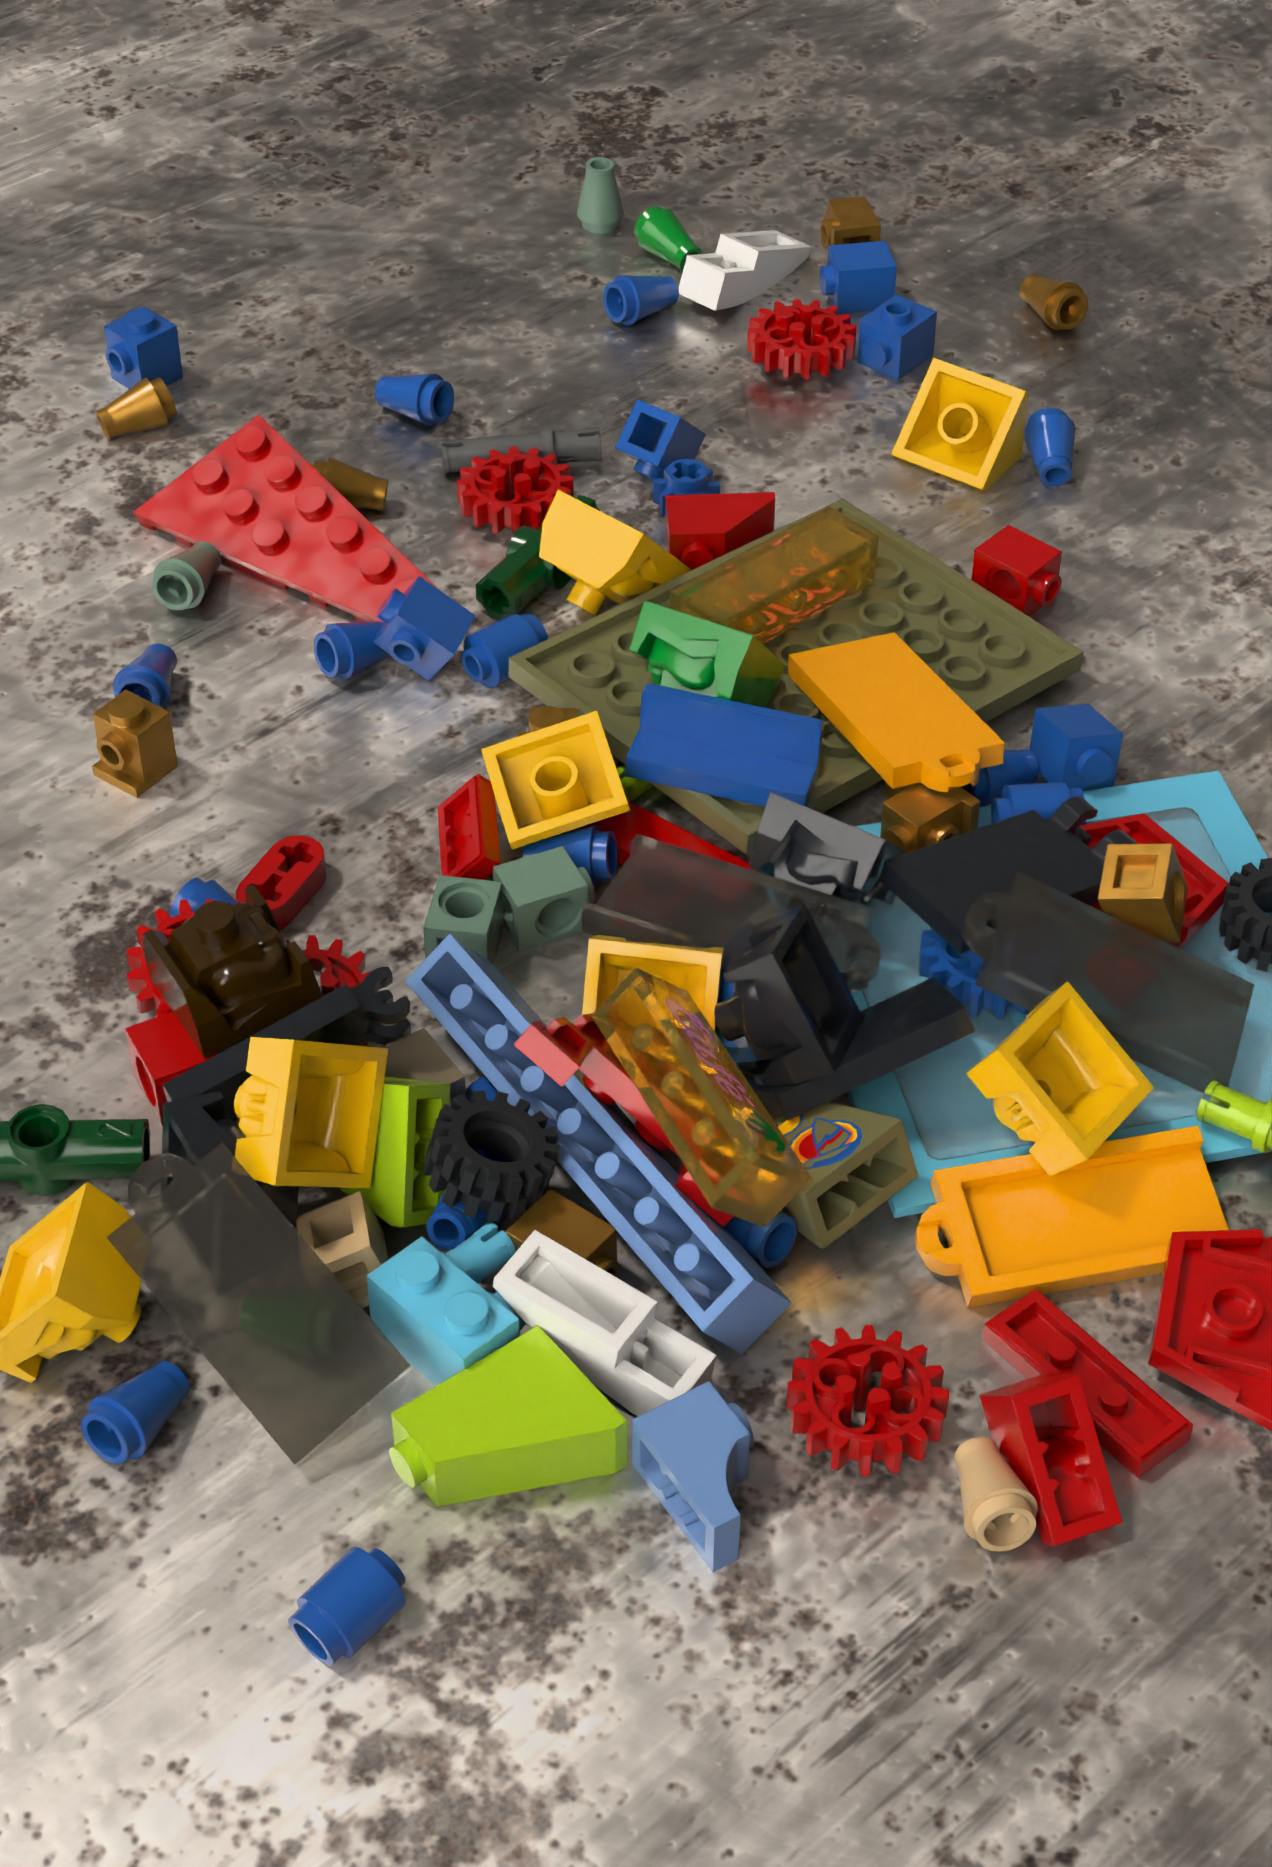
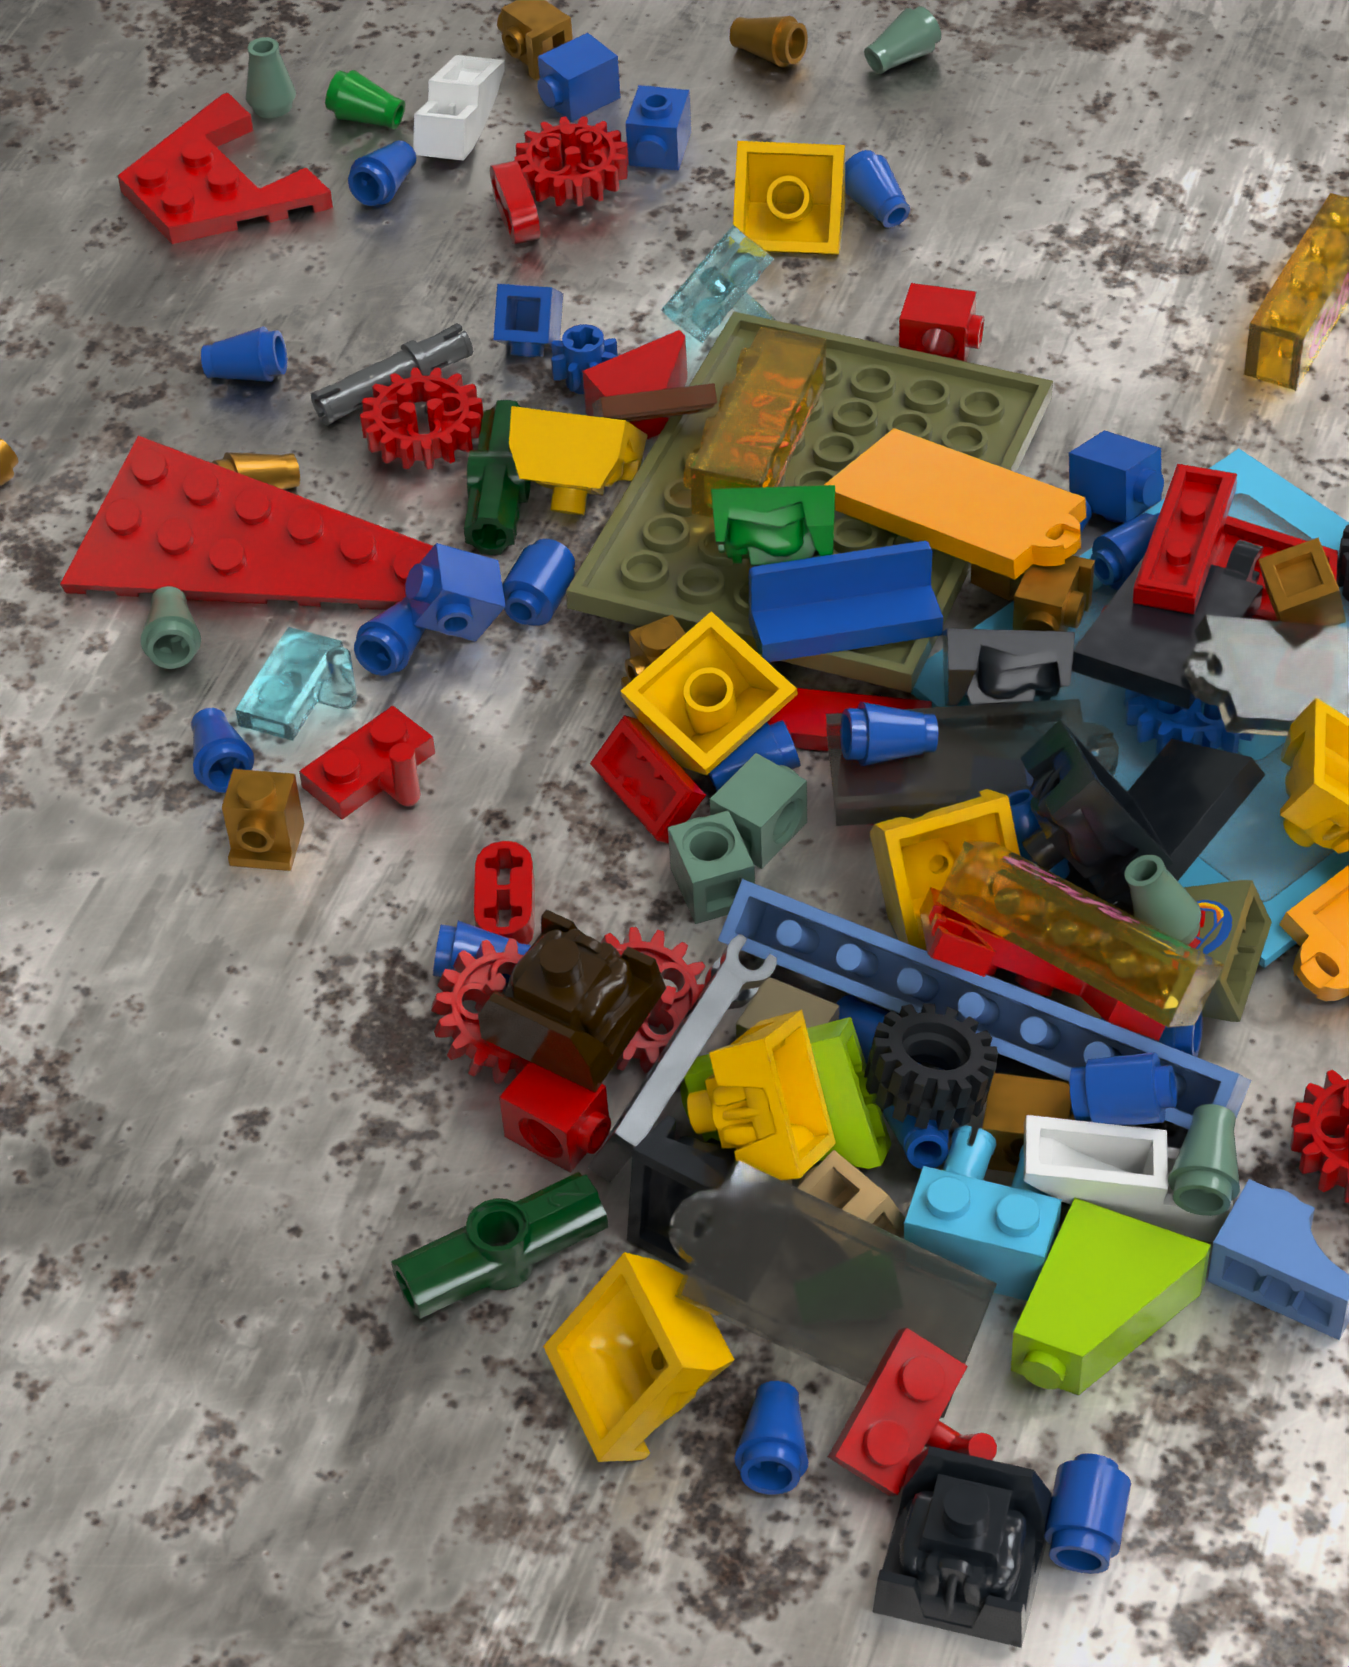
camera: 25 degrees left, 5 degrees up
none -> red wing [117,92,333,244]
none -> clear light blue plate [235,627,358,741]
none -> red plate [299,705,435,820]
none -> red beam [490,160,541,245]
none -> reddish brown tile [592,383,717,422]
none -> clear light blue plate [661,225,777,343]
none -> red plate [828,1327,997,1496]
none -> blue cone [840,702,938,766]
none -> sand green cone [864,6,942,74]
none -> black brick [873,1446,1052,1648]
none -> blue brick [1069,1052,1177,1126]
none -> sand green cone [1125,855,1201,952]
none -> red tile [1133,464,1237,614]
none -> sand green cone [1168,1104,1240,1216]

